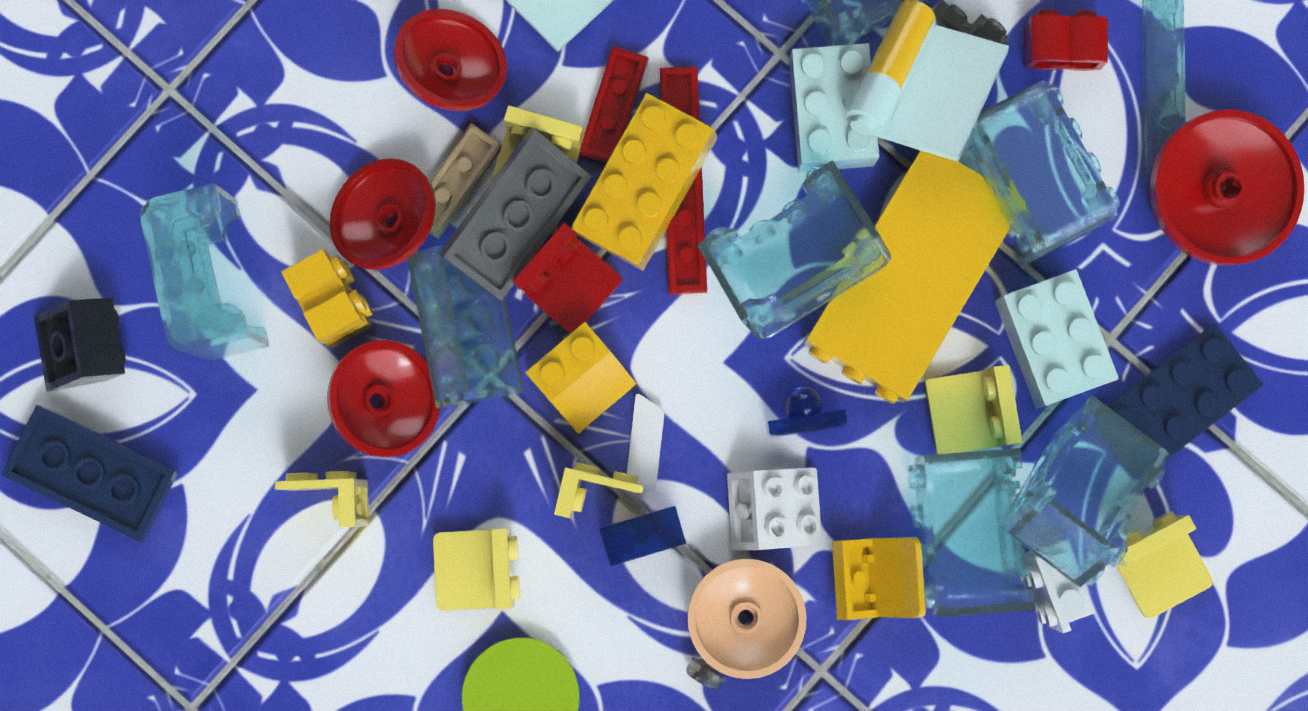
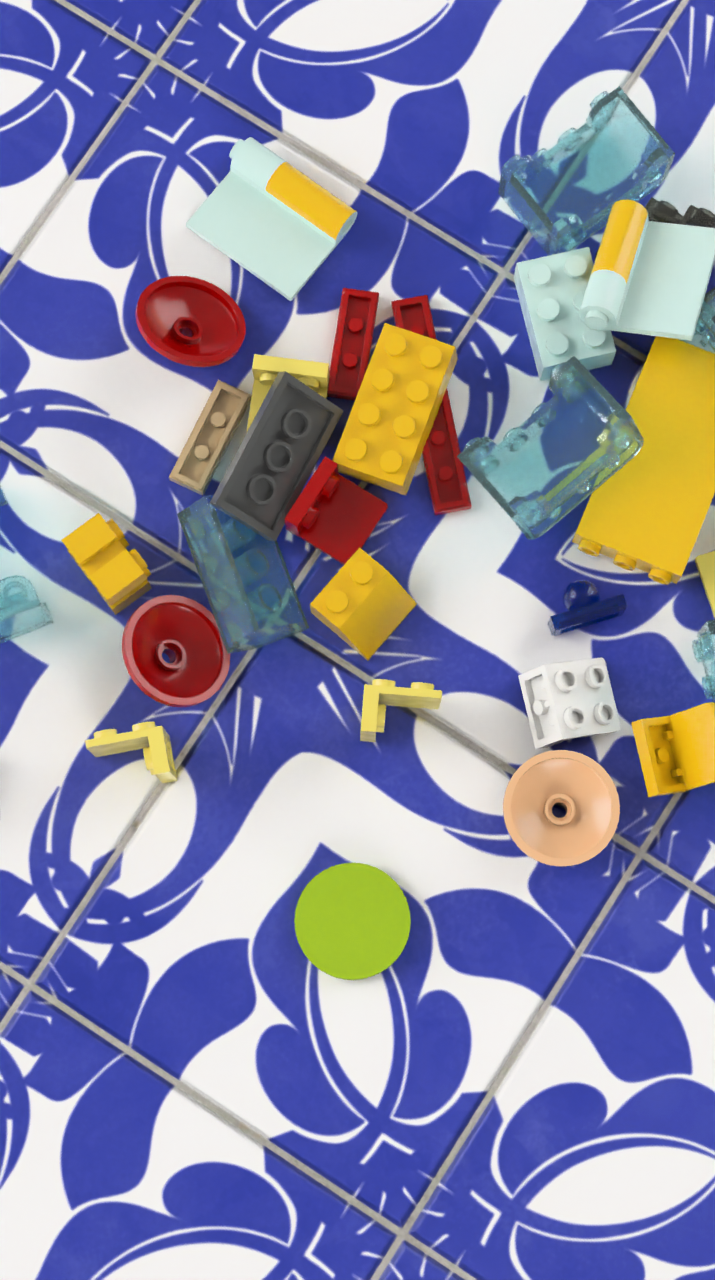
camera: 10 degrees left, 5 degrees down
red dish [329,158,436,270] -> none
light yellow bracket [433,528,521,611] -> none
clear blue brick [599,506,687,566] -> none
white sticker [627,394,665,492] -> none
clear smoke tile [686,657,727,690] -> none

